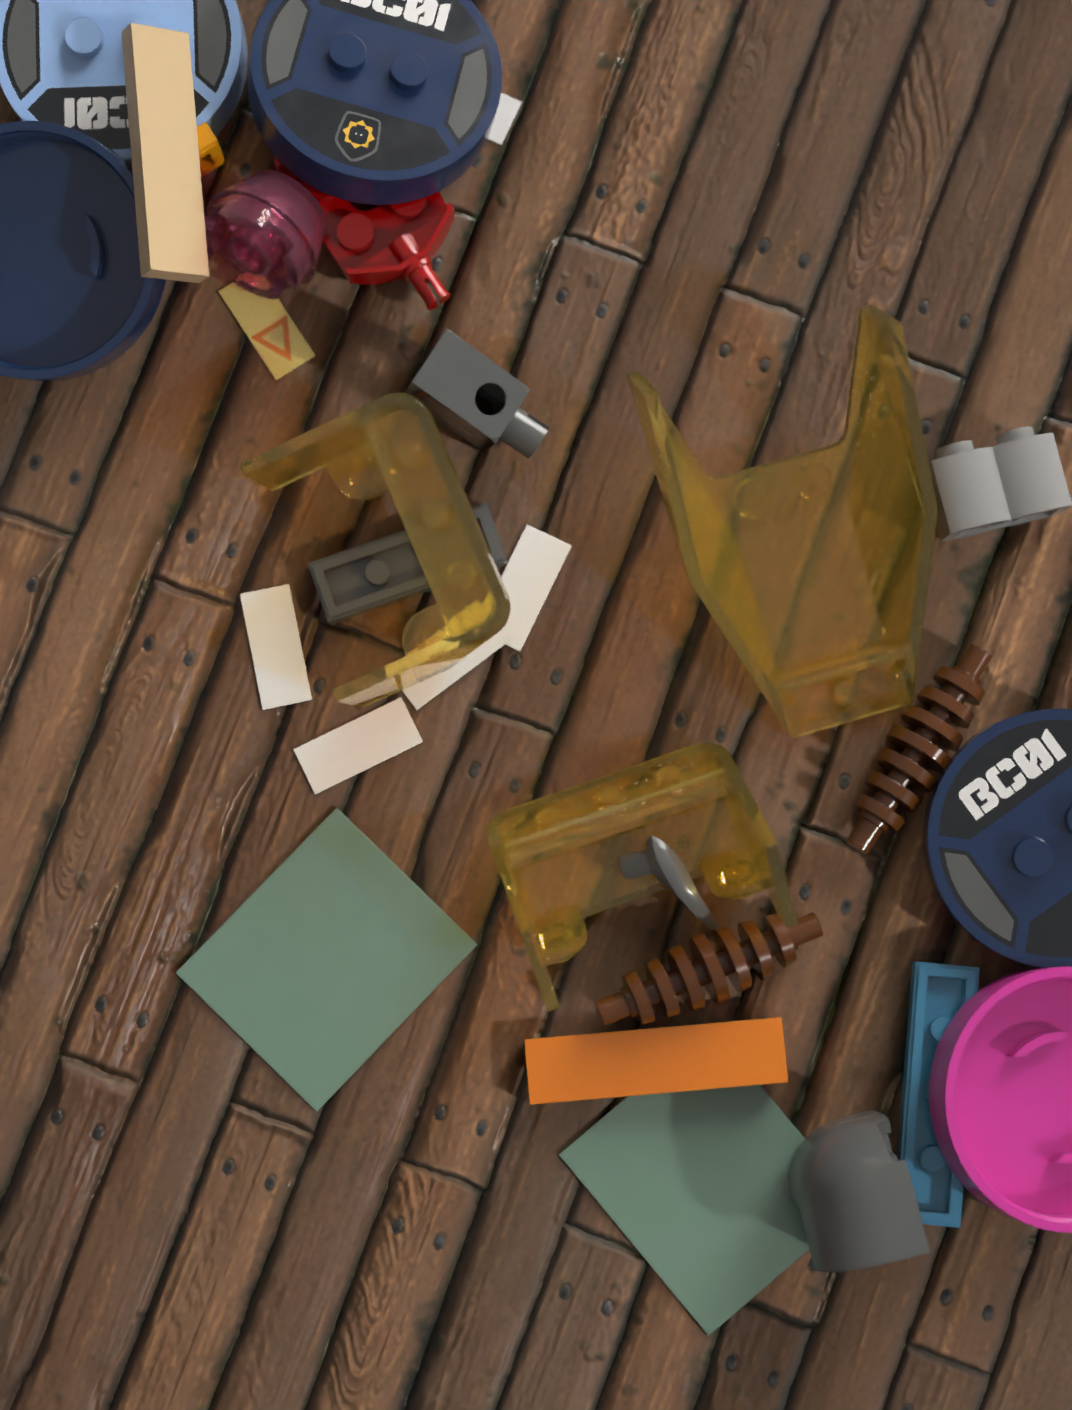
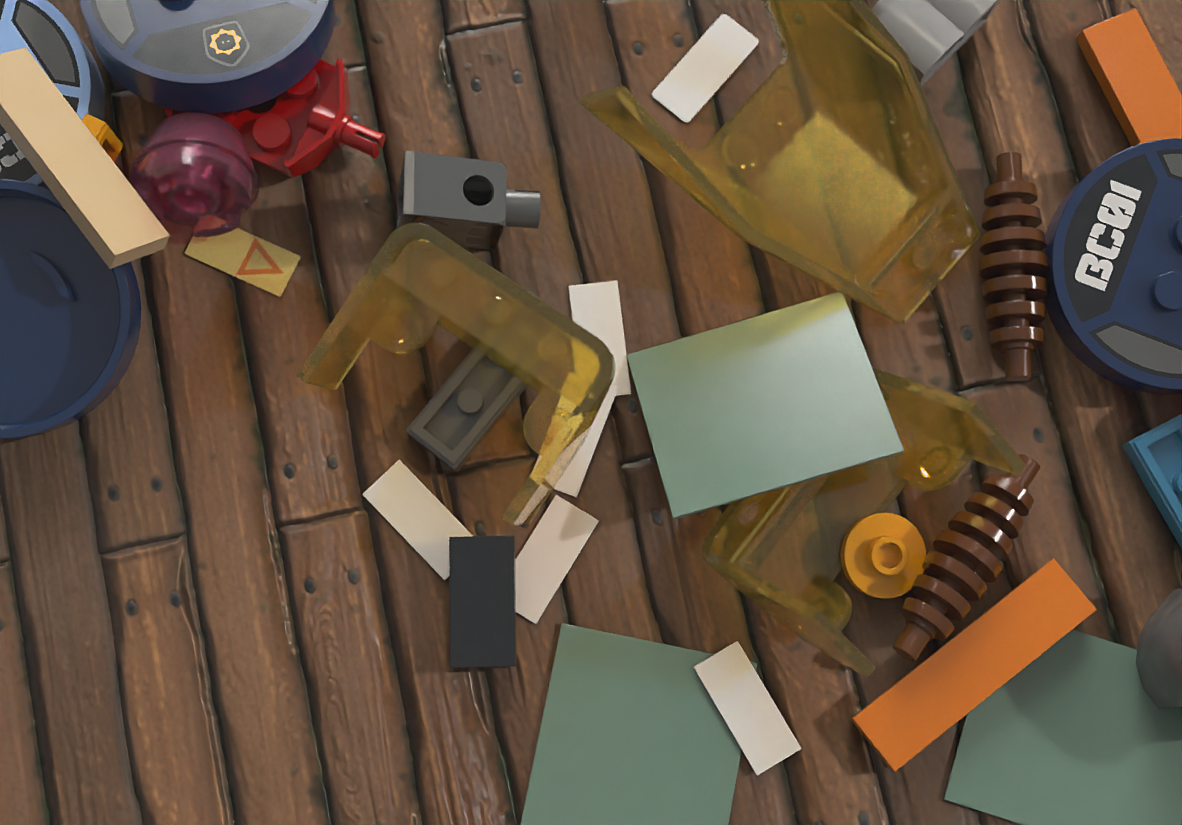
camera: 30 degrees left, 5 degrees down
dark grey bar [620,835,720,932] -> none
none -> black tile [449,535,517,668]
none -> sand green piece [626,291,904,519]
none -> white sticker [652,14,759,123]
none -> white sticker [694,641,802,775]
none -> light orange piece [840,513,926,599]

